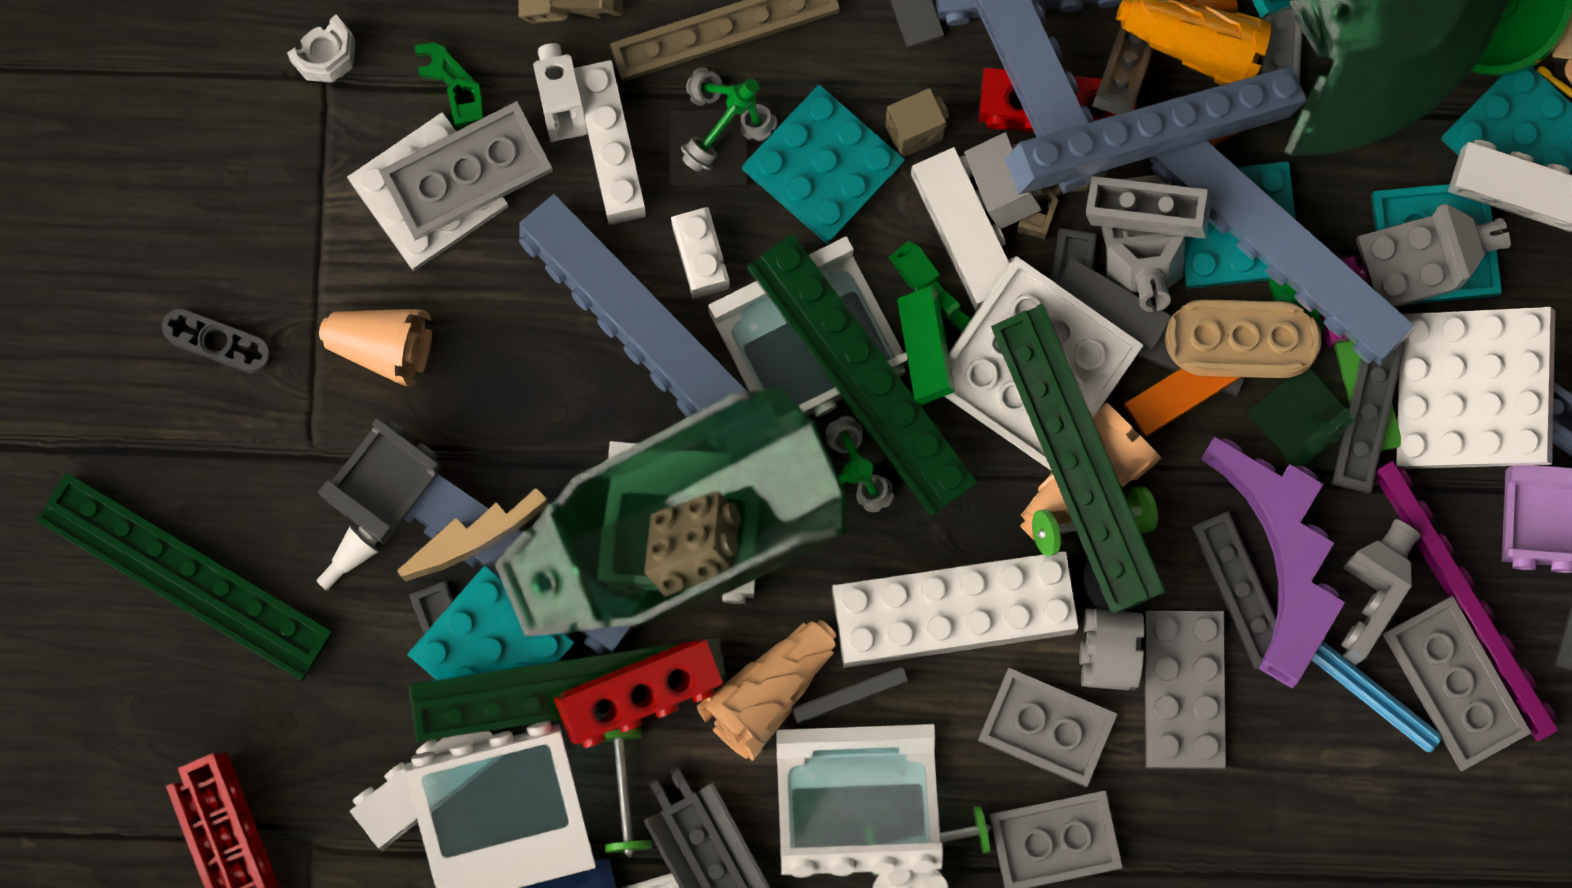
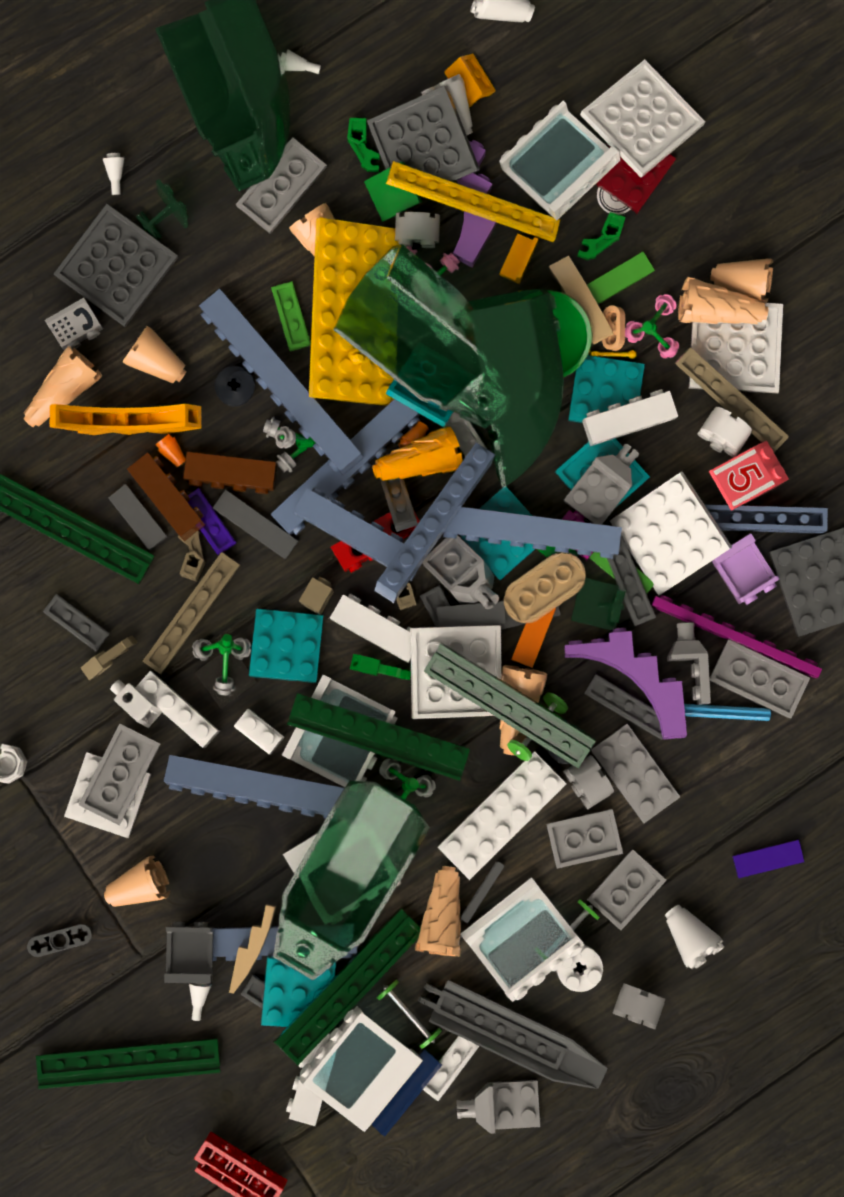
camera: 30 degrees left, 5 degrees up
green piece [414,42,484,130] -> none
red brick [553,638,723,748] -> none
dark tan brick [645,490,741,596] -> none
green tile [897,285,955,405] -> none
light grey brick [964,132,1042,229] -> none
light grey brick [1086,176,1212,239] -> none

